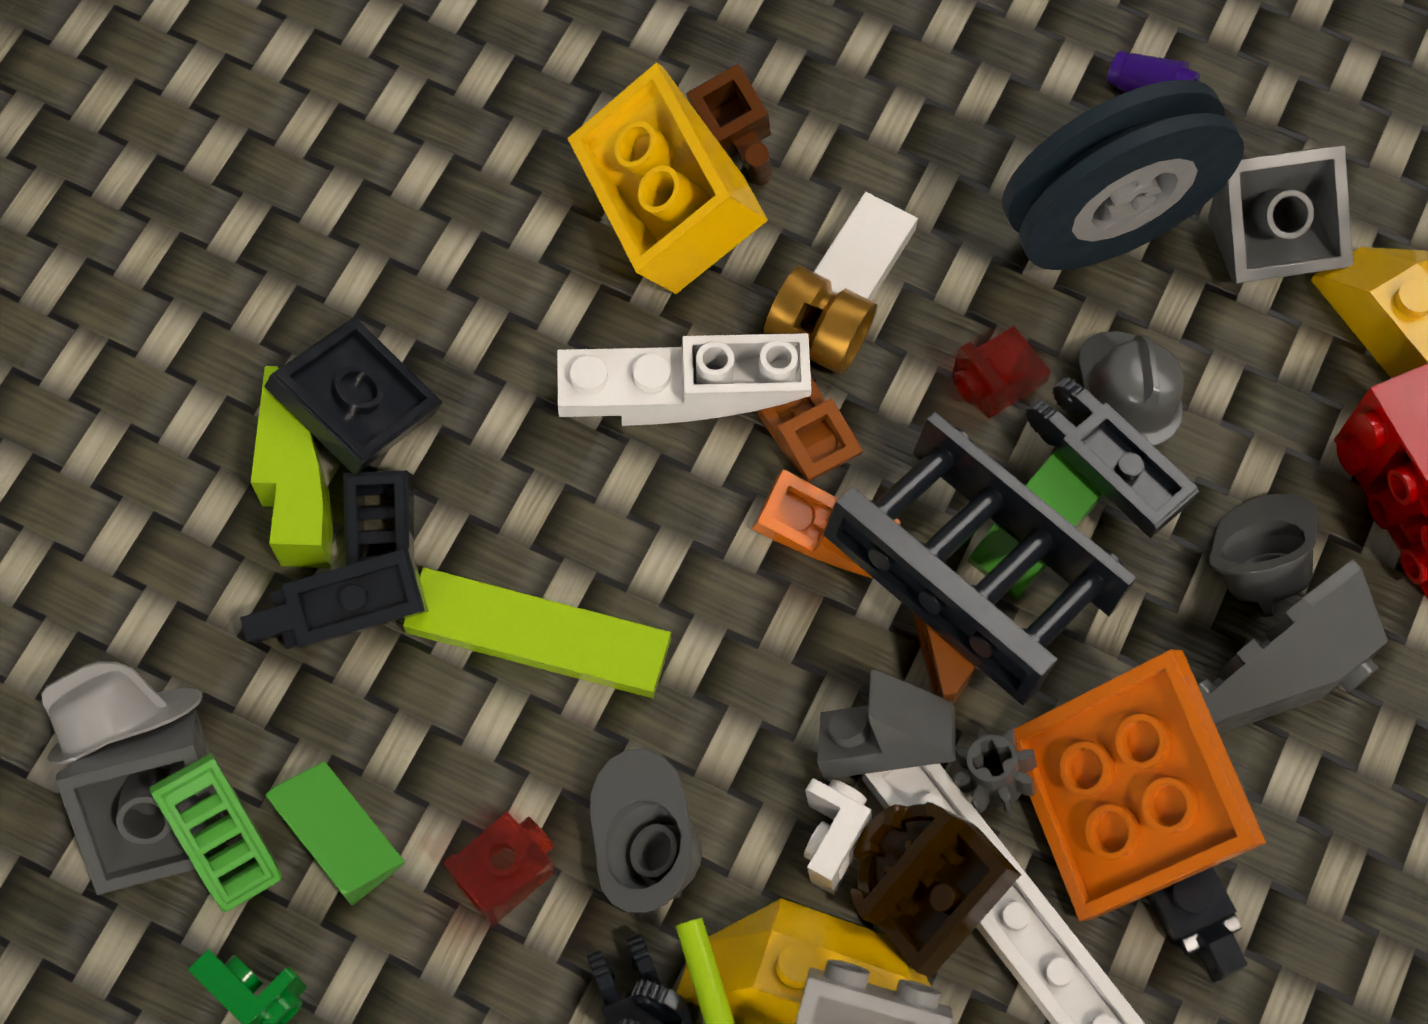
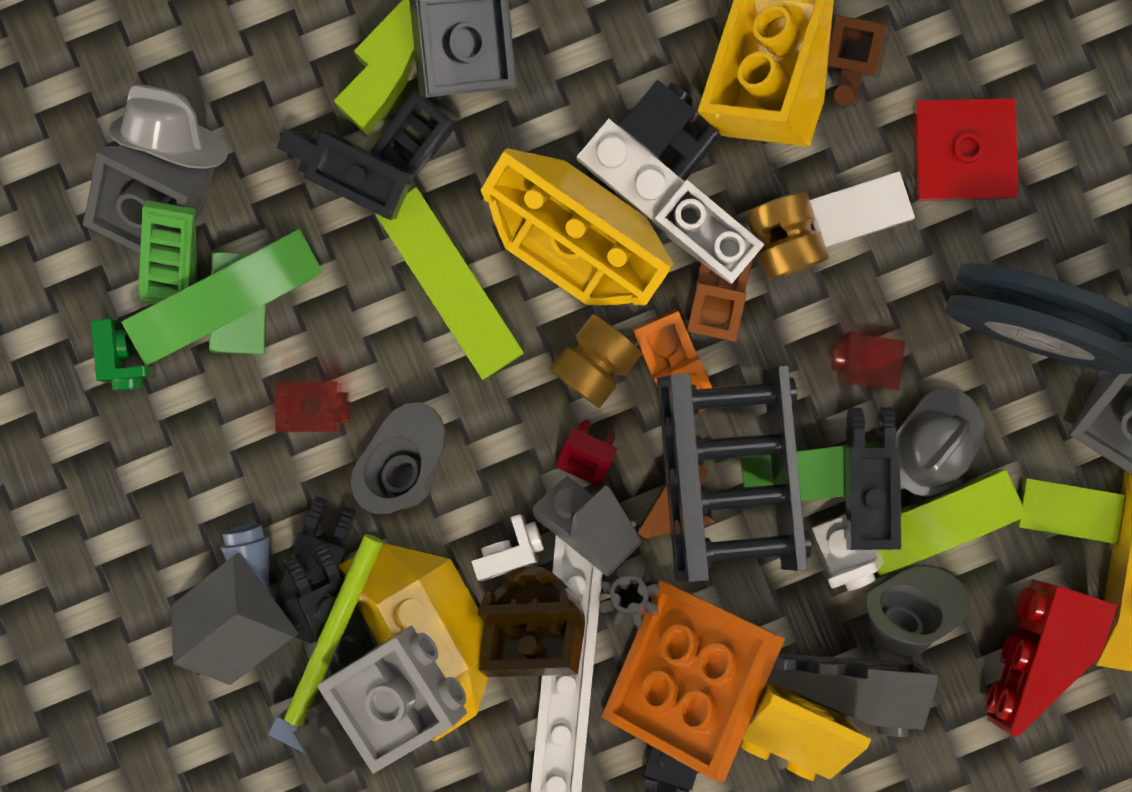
camera: 45 degrees right, 20 degrees up
none -> bright green slope [121,229,323,366]
none -> yellow wedge [481,148,674,305]
none -> pearl gold wheel [549,314,643,409]
none -> dark red tile [555,419,618,487]
none -> black brick [619,79,721,182]
none -> yellow slope [740,681,871,781]
none -> white bracket [812,513,884,591]
none -> lime slope [877,469,1027,575]
none -> red plate [914,98,1018,201]
none -> lime tile [1014,478,1125,544]

